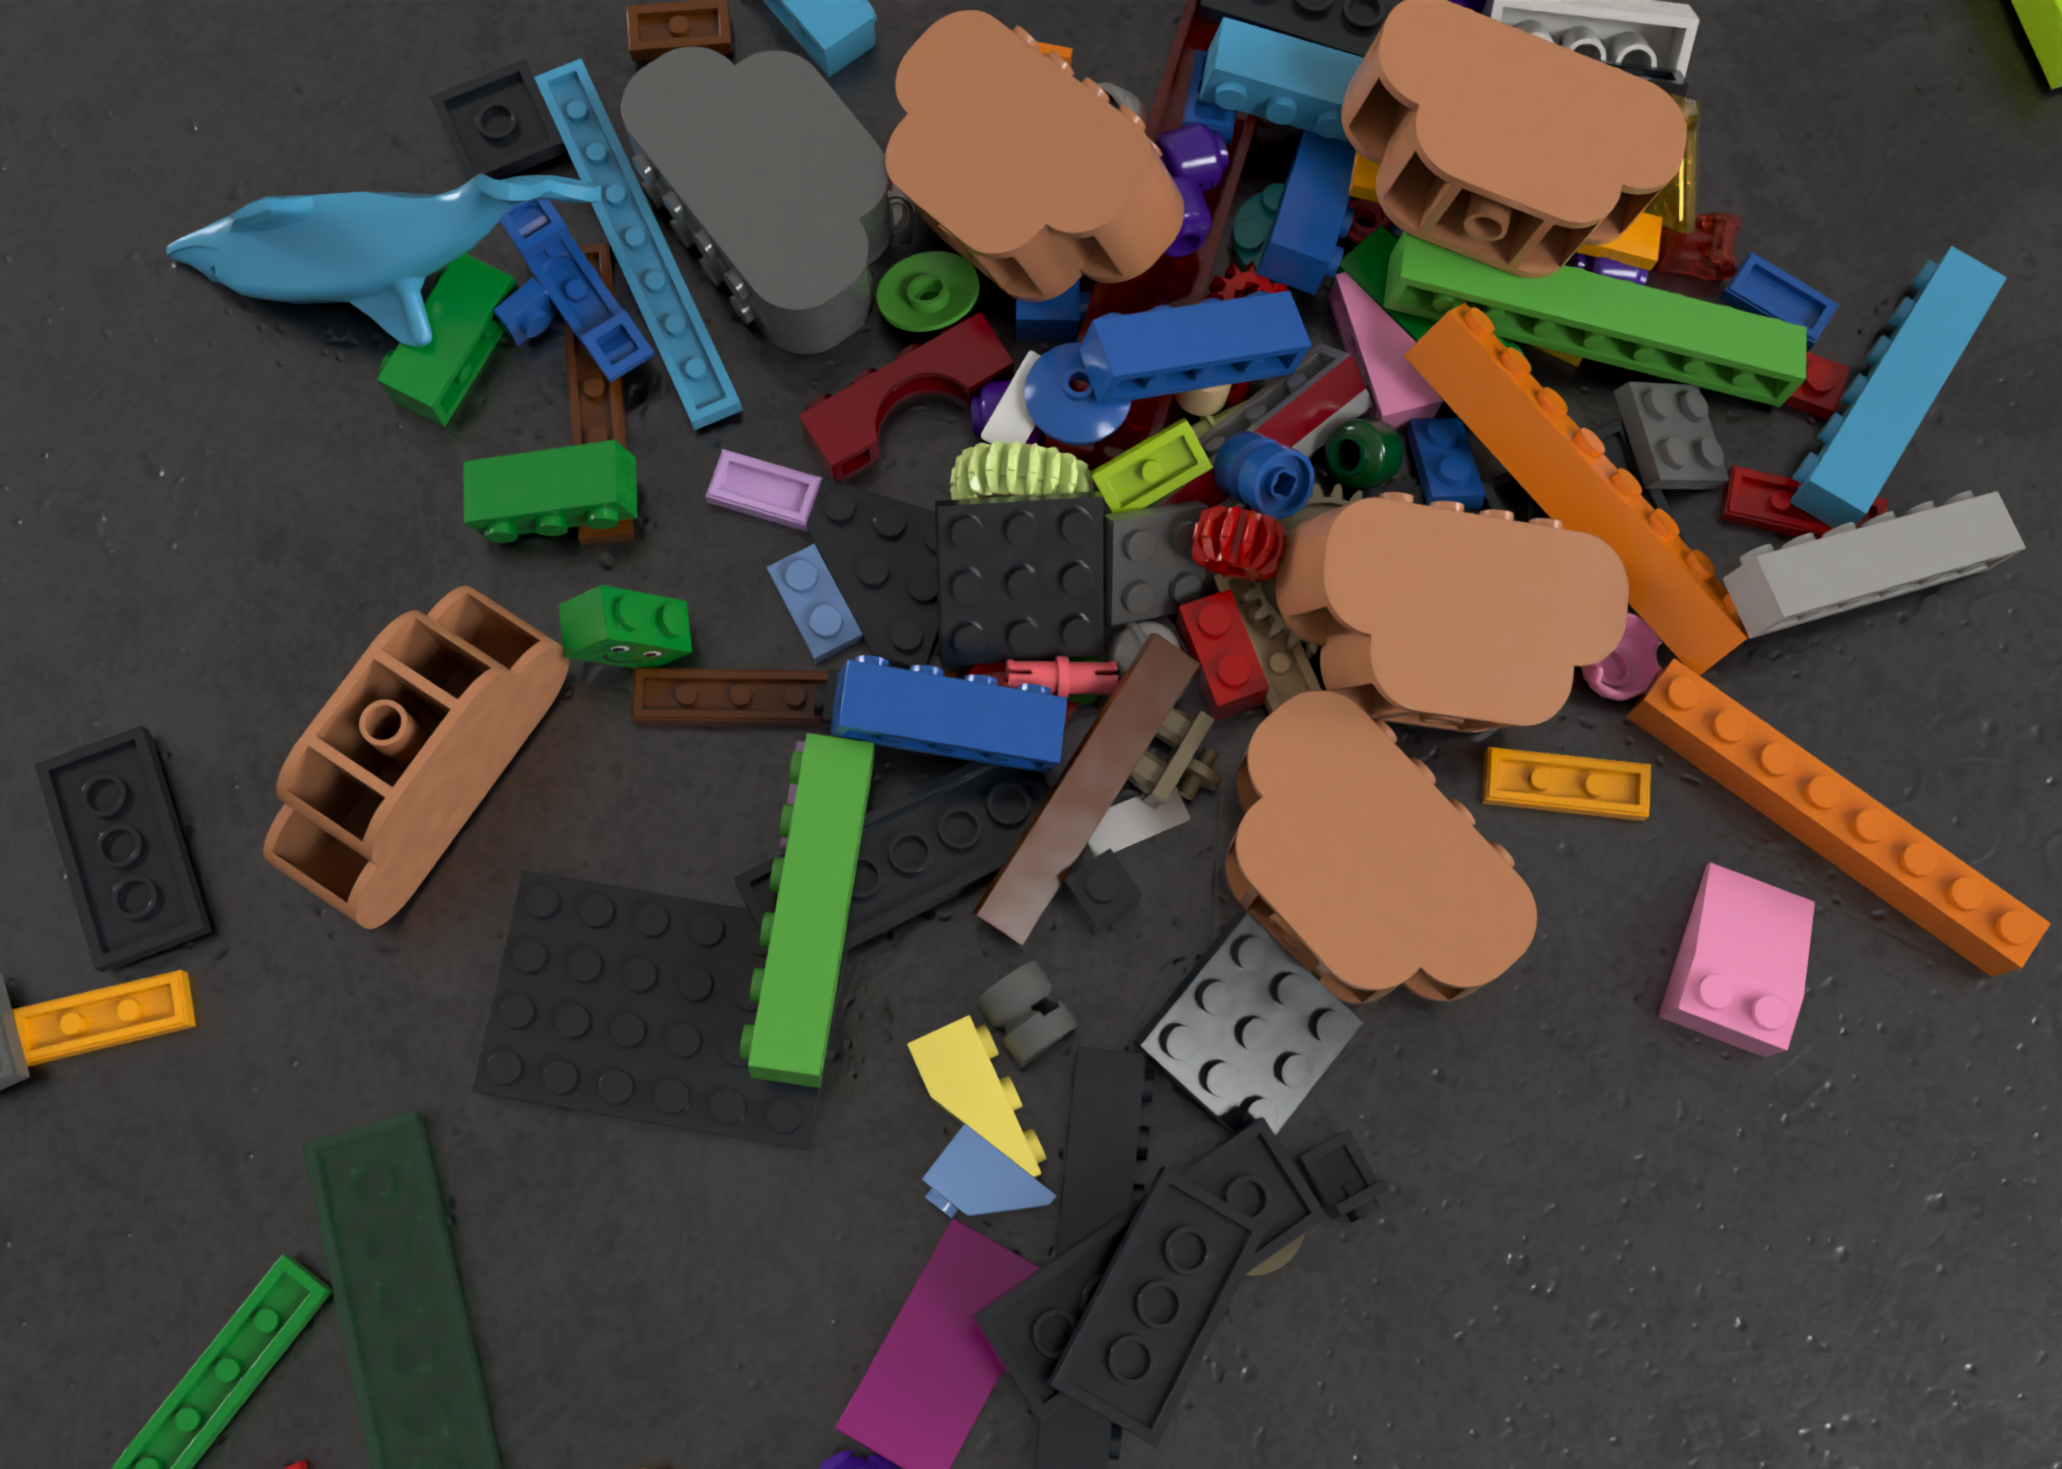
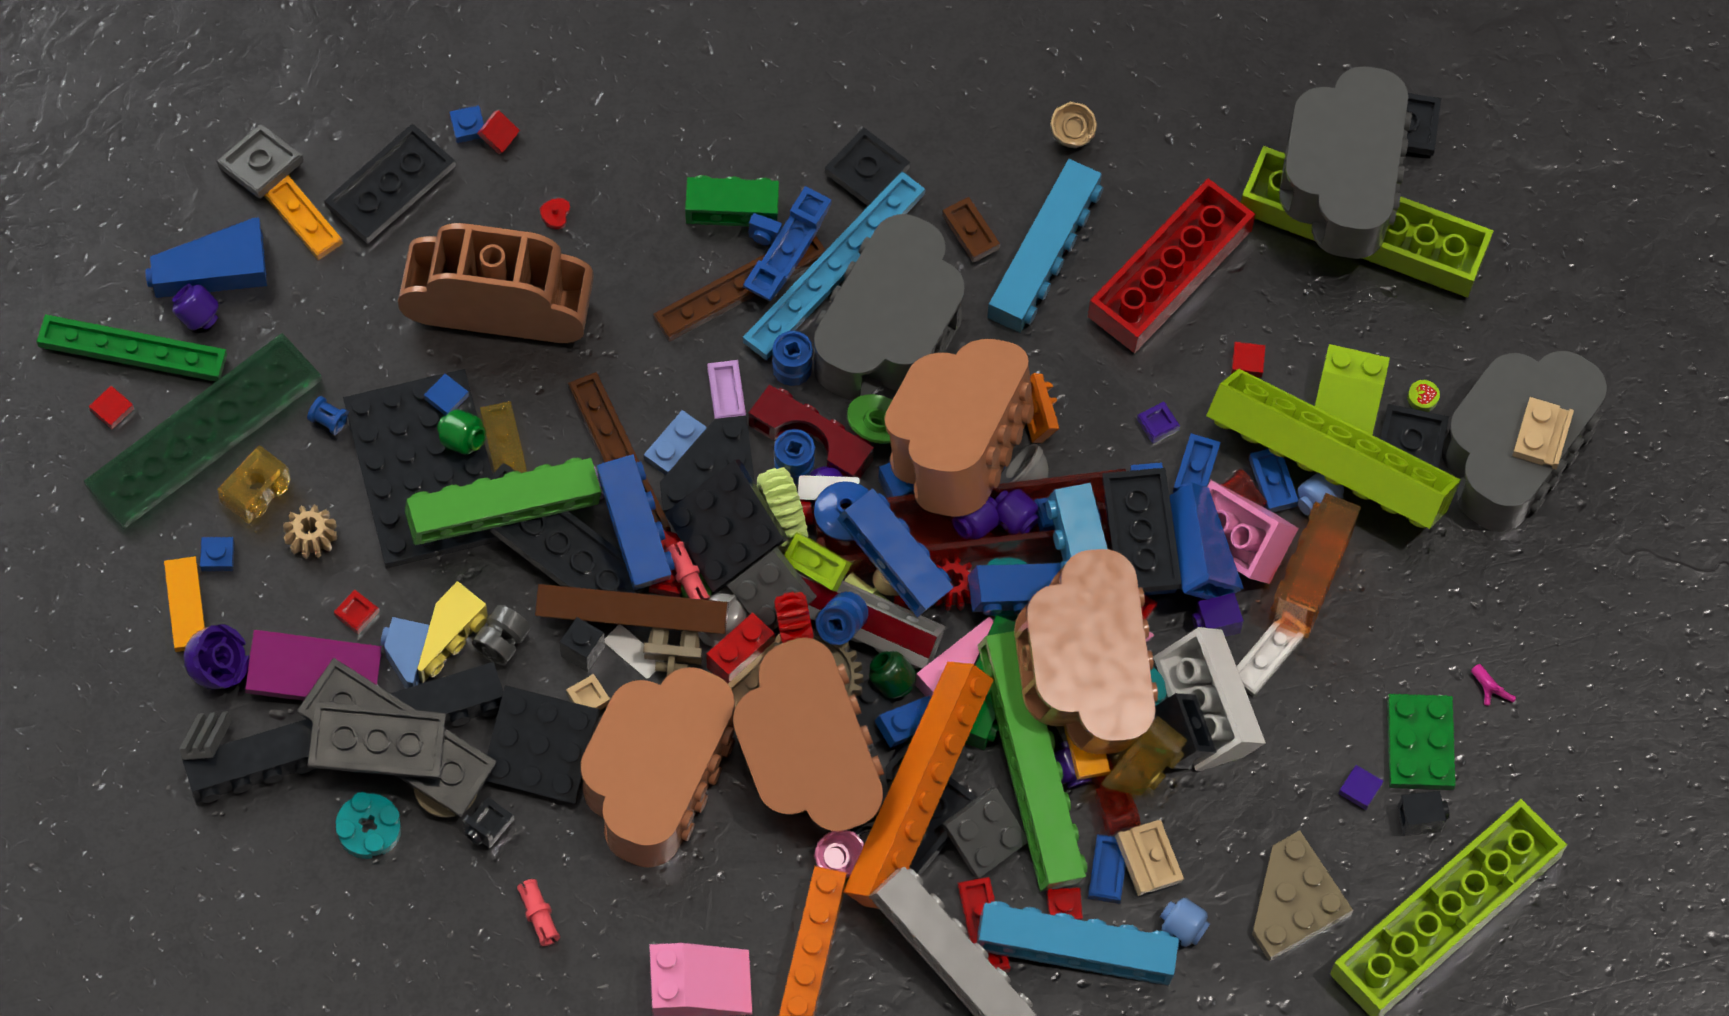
camera: 65 degrees right, 10 degrees down
dark azure animal [166,173,602,347] -> none
green brick [464,440,637,543] -> none
green brick [559,585,692,668] -> none
light orange tile [1481,747,1651,821] -> none
none -> blue slope [146,217,267,298]
none -> dark purple head [172,284,219,330]
none -> blue plate [200,537,235,571]
none -> clear yellow brick [217,445,291,524]
none -> tan gear [283,504,337,559]
none -> blue bush [307,396,349,435]
none -> red tile [334,590,379,635]
none -> teal plate [336,792,401,859]
none -> blue tile [424,374,469,416]
none -> green head [437,409,486,455]
none -> blue plate [449,105,484,143]
none -> red tile [477,110,520,154]
none -> clear yellow tile [480,401,527,473]
none -> coral pin [517,879,560,946]
none -> red piece [540,198,570,229]
none -> tan plate [566,674,610,710]
none -> blue wheel [772,331,813,386]
none -> blue wheel [774,429,815,484]
none -> tan plate [1115,820,1184,896]
none -> medium blue head [1160,898,1210,947]
none -> dark tan plate [1252,830,1353,961]

